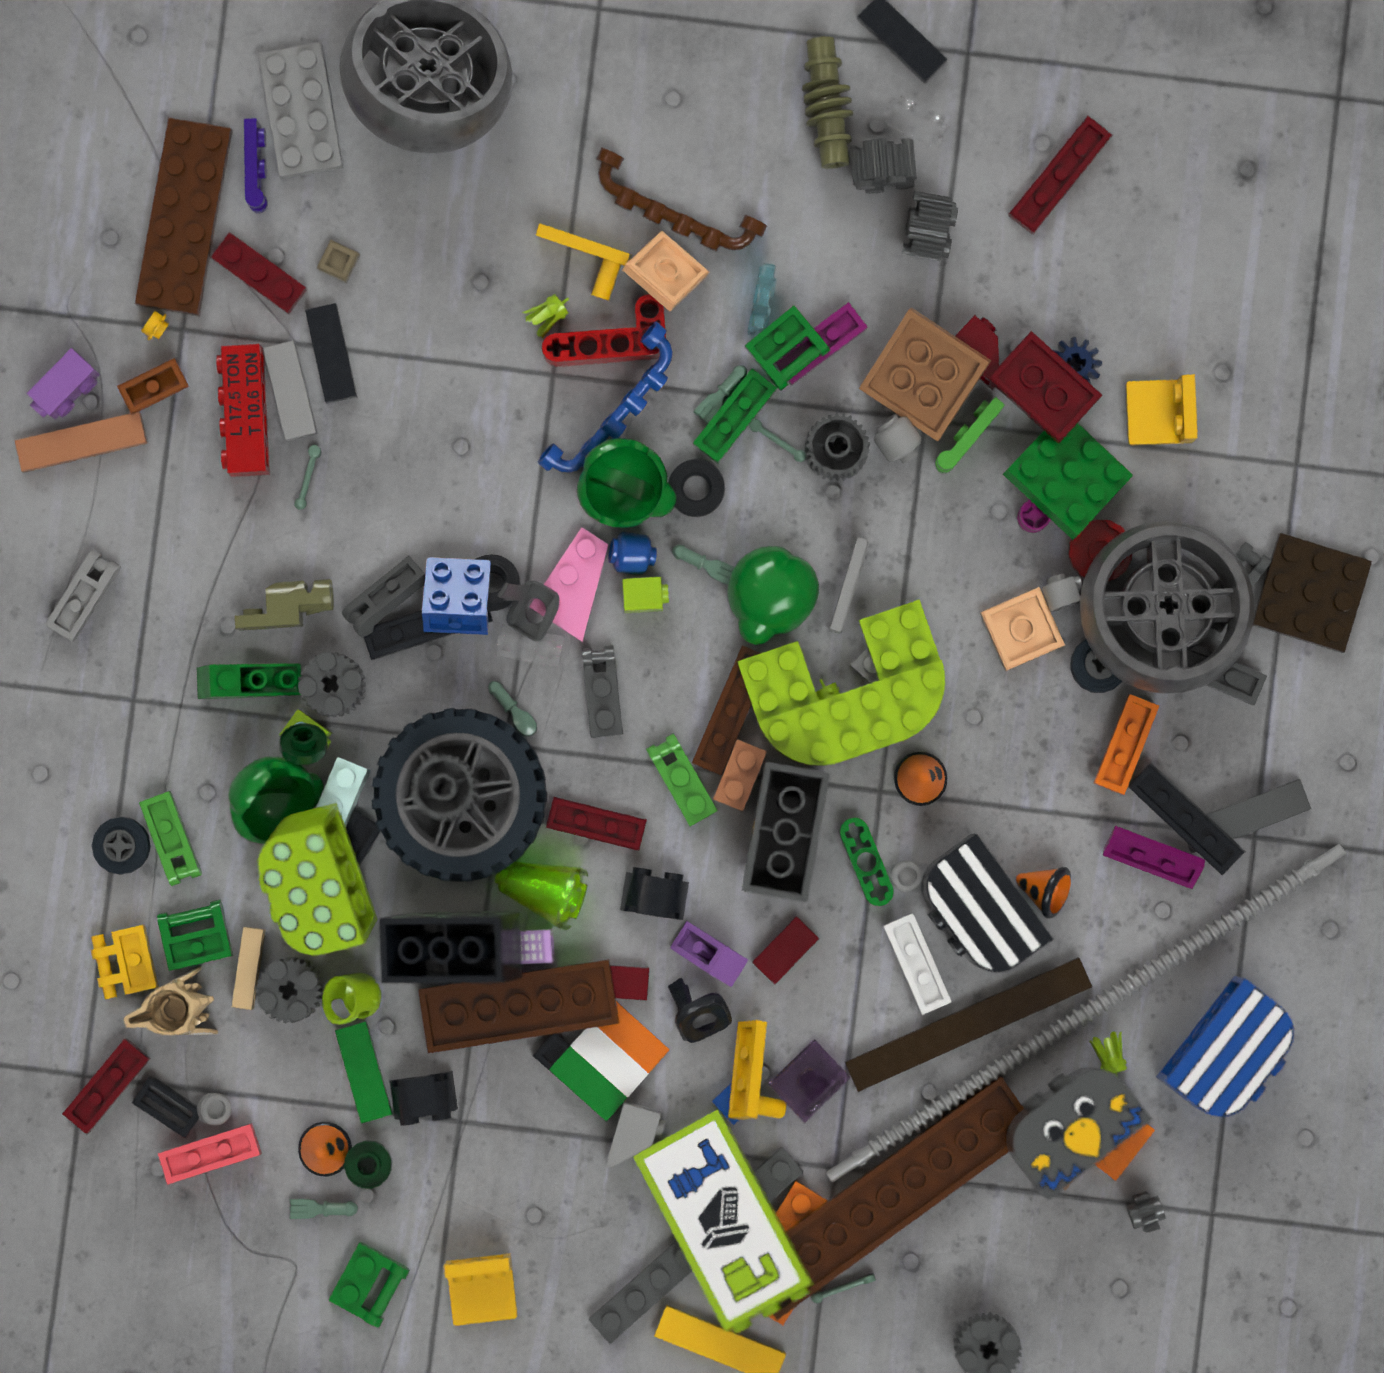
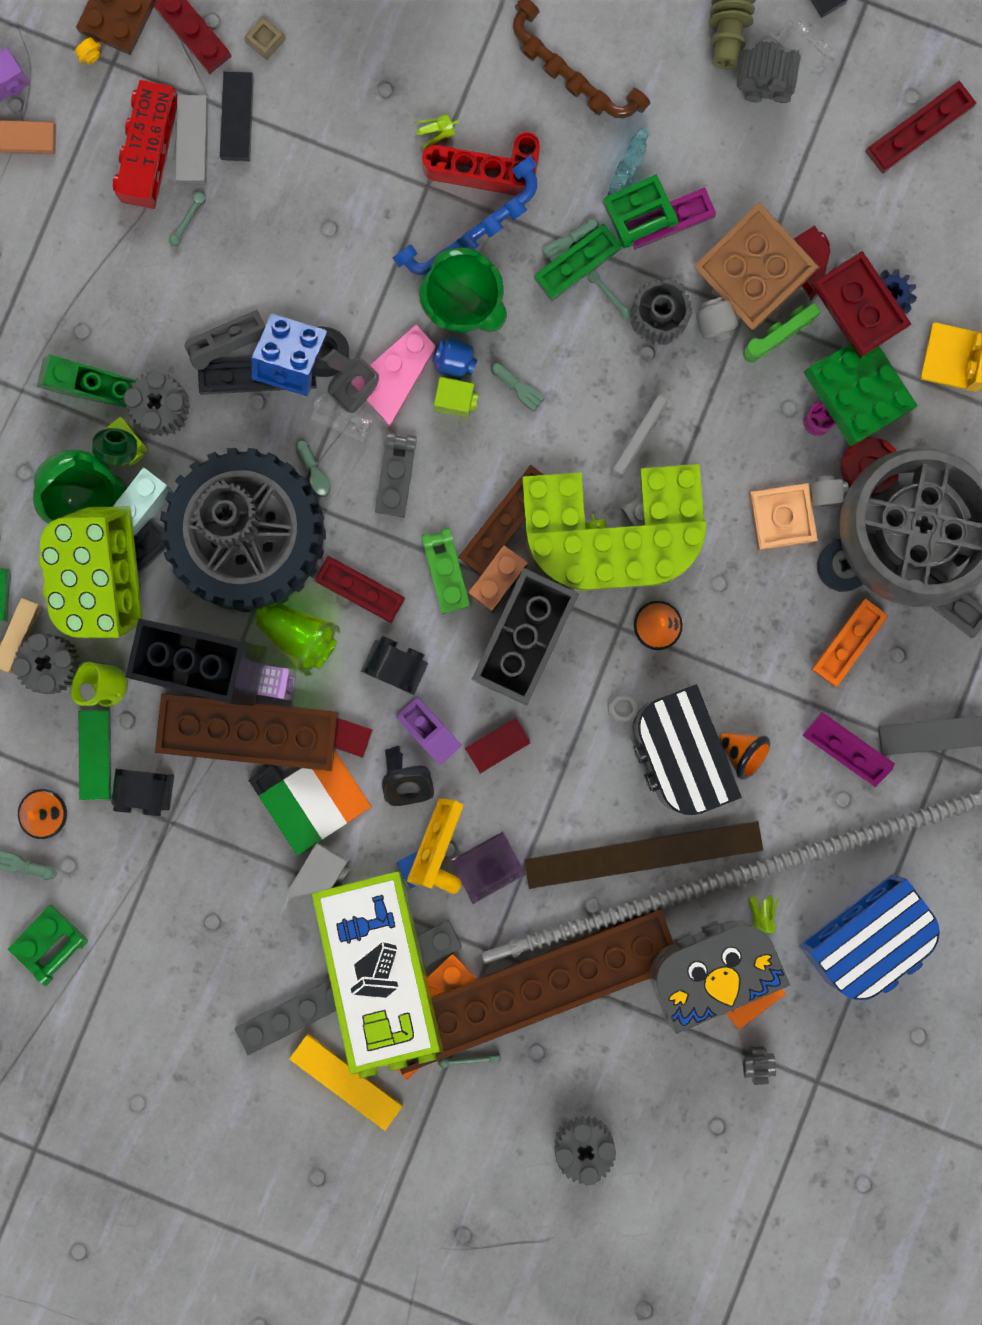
camera: 15 degrees right, 0 degrees up
dark orange slope [117,358,189,415] -> none
olive plate [235,579,334,631] -> none
dark green plate [344,1140,392,1189] -> none
yellow bracket [444,1253,518,1326] -> none
yellow piece [536,223,632,301] -> none
light nougat tile [622,231,709,312] -> none
black tyre [668,459,725,517] -> none
green piece [727,546,819,645] -> none
green beam [839,818,894,906] -> none
white plate [883,913,952,1015] -> none
dark grey brick [902,191,958,261] -> none
black tile [1128,763,1246,876] -> none

